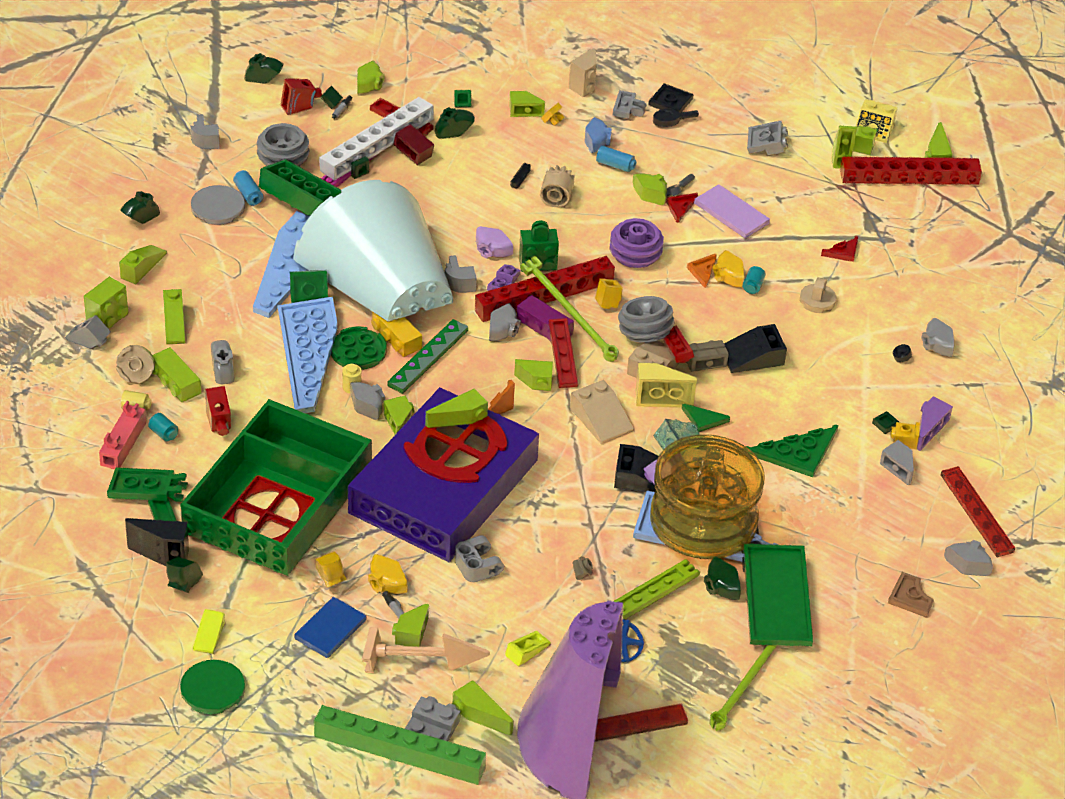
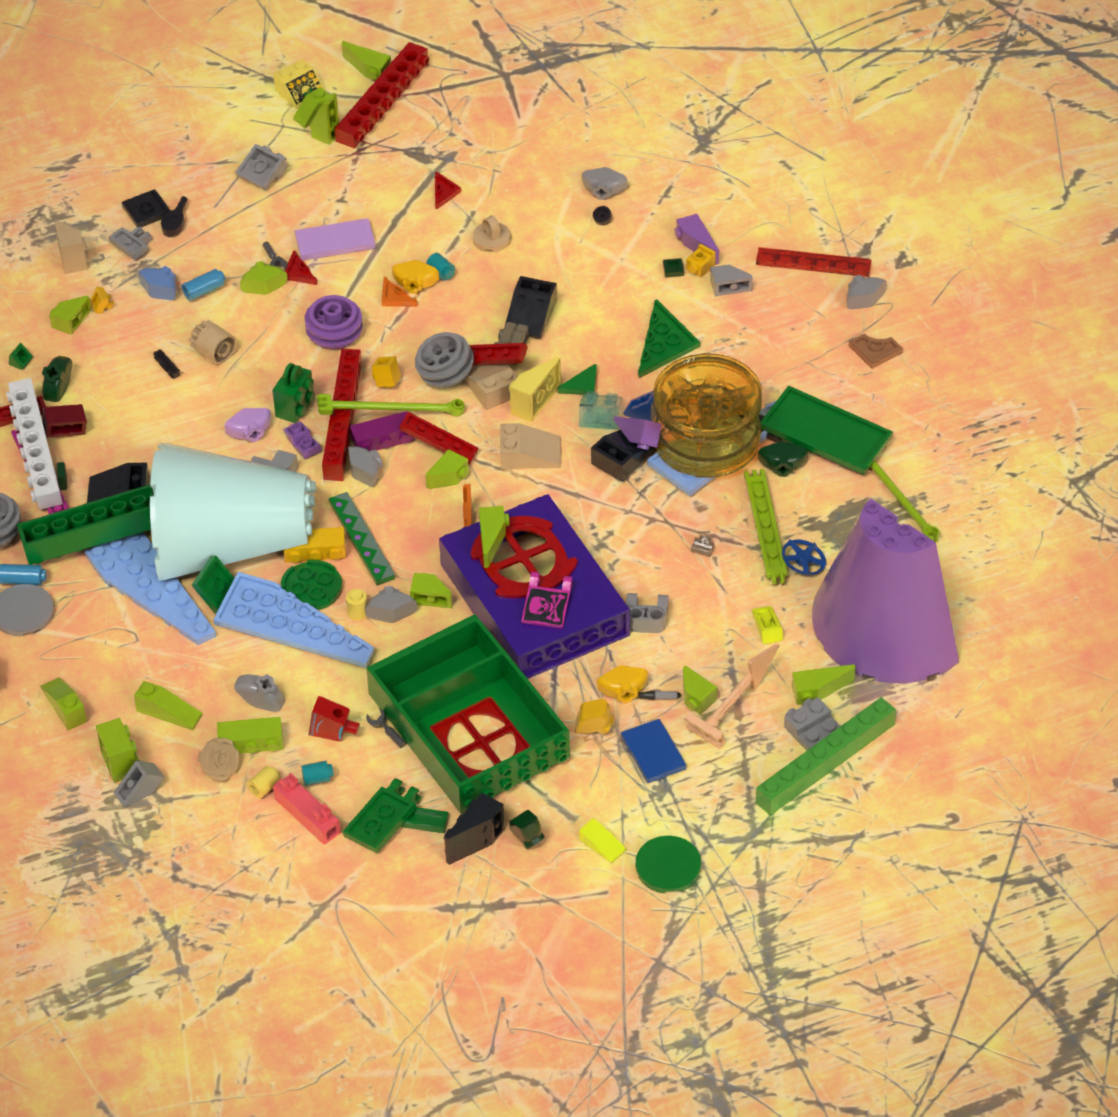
camera: 55 degrees left, 5 degrees up
none -> flag [521,572,573,629]

